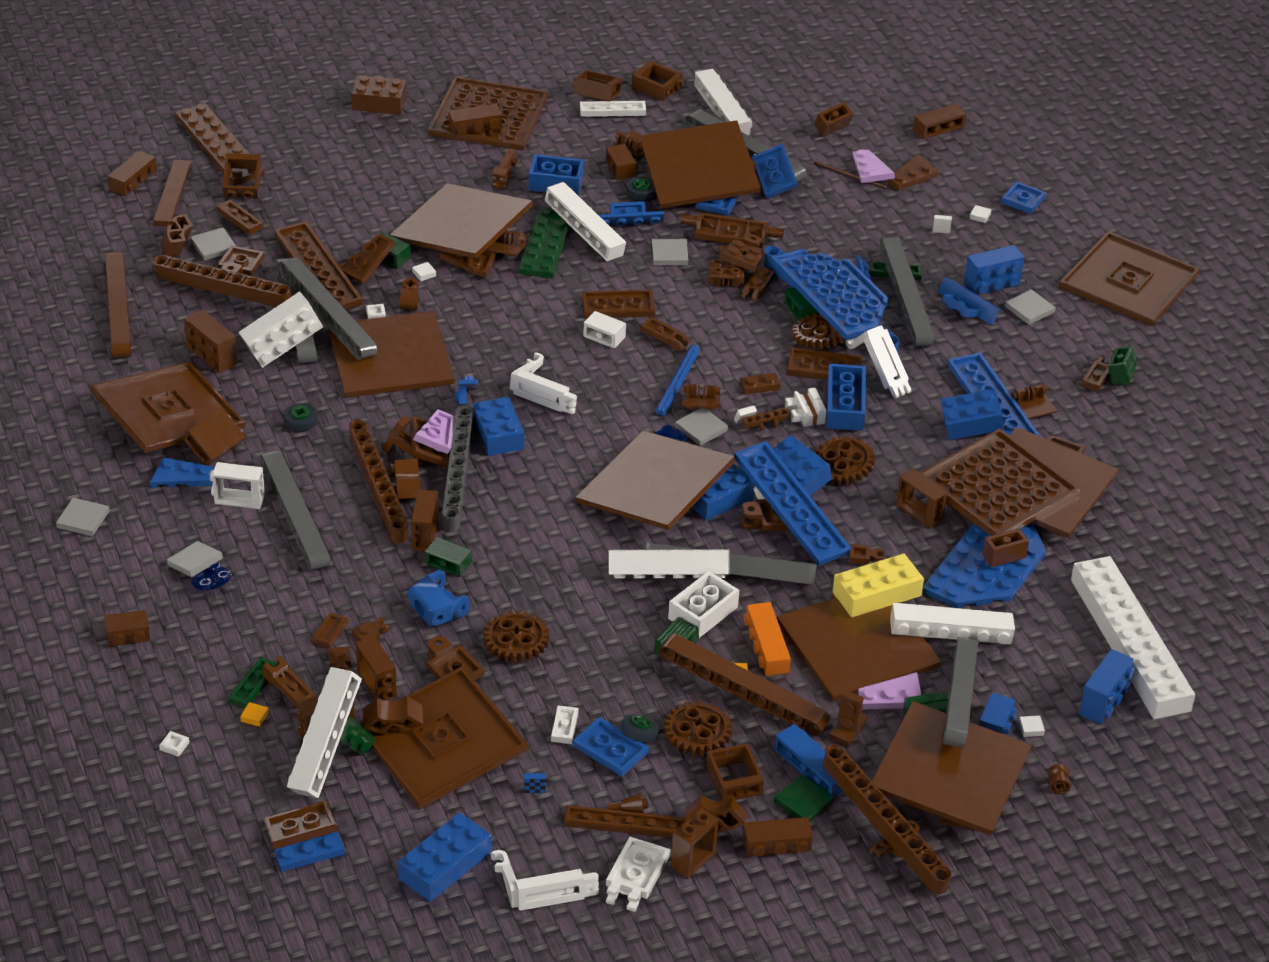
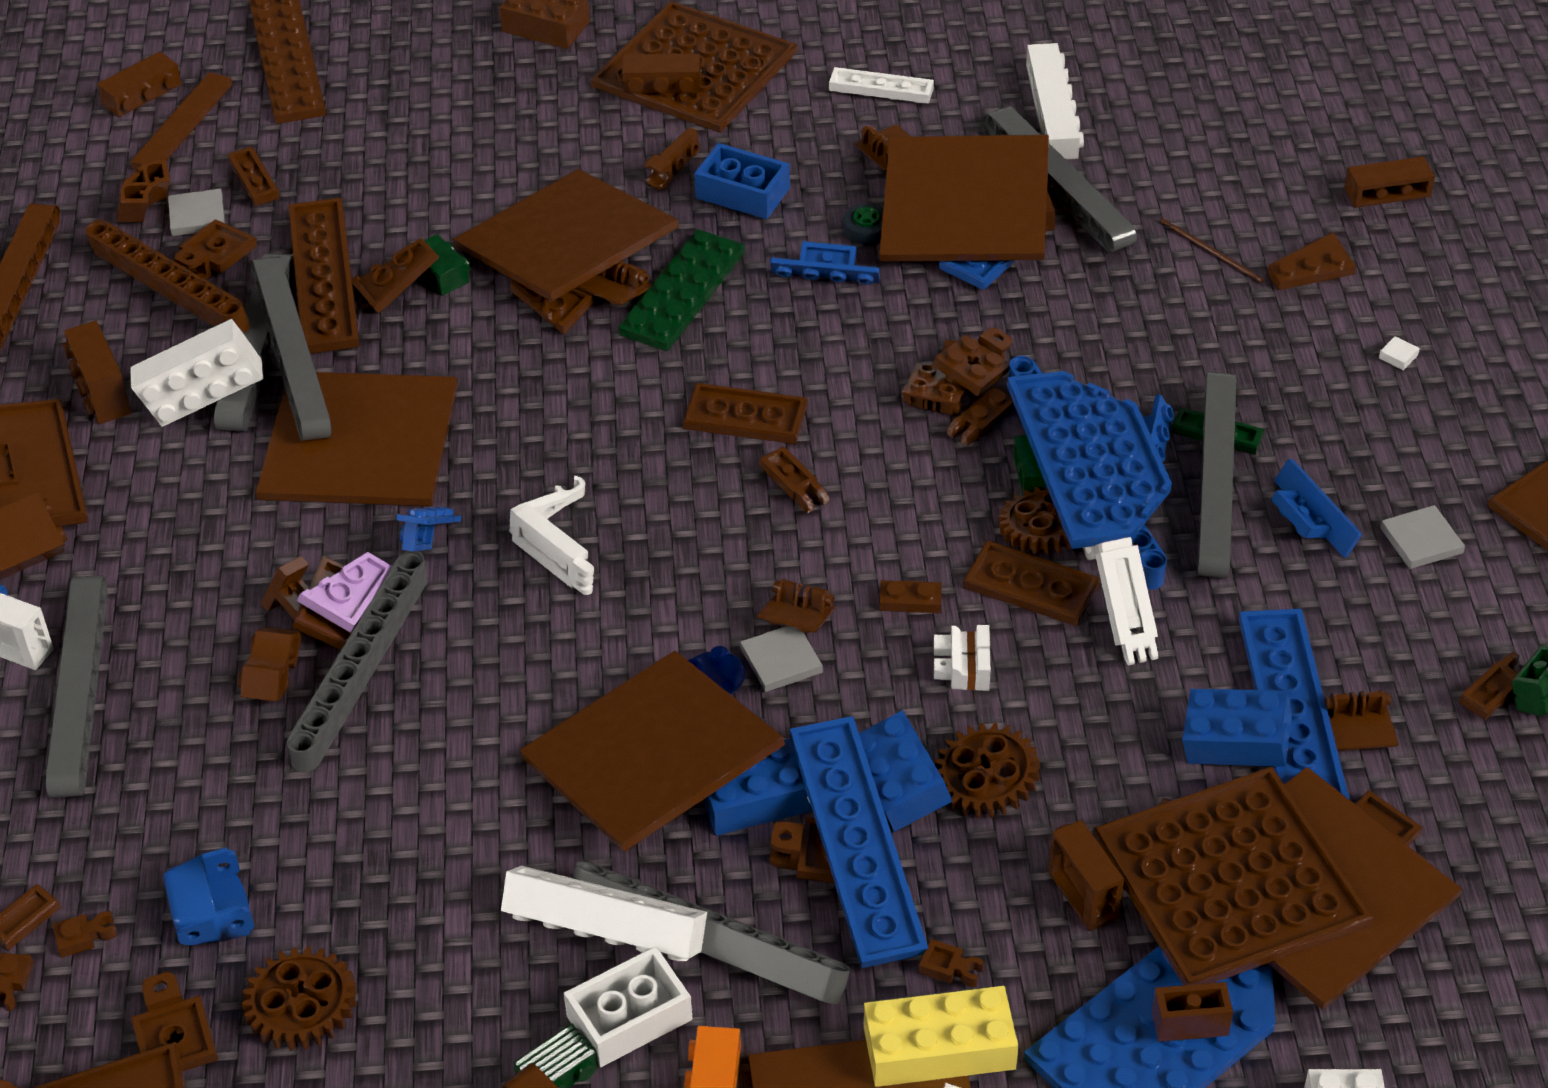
camera: 20 degrees right, 5 degrees up
reddish brown window [222,153,262,199] -> none
black wheel [284,403,318,431] -> none
reddish brown beam [349,419,408,544] -> none
reddish brown window [356,636,397,701] -> none
white tile [366,304,386,319] -> none
reddish brown piece [400,278,419,310] -> none
reddish brown window [411,490,438,551] -> none
white tile [412,262,436,281] -> none
dark green brick [425,537,472,577] -> none
blue brick [473,397,524,456] -> none
white brick [545,182,626,261] -> none
reddish brown window [572,70,622,102] -> none
white brick [583,311,626,349] -> none
reddish brown brick [606,144,638,180] -> none
reddish brown window [632,60,683,101] -> none
light grey tile [652,239,688,265] -> none
blue axle [656,344,699,416] -> none
reddish brown plate [680,213,784,248] -> none
white tile [734,406,757,425] -> none
reddish brown piece [742,408,791,431] -> none
blue plate [752,144,798,199] -> none
reddish brown brick [814,102,853,137] -> none
blue brick [826,364,866,431] -> none
lavender wing [852,149,895,183] -> none
white tile [933,215,952,233] -> none
blue brick [964,245,1024,295] -> none
blue plate [1001,181,1047,214] -> none

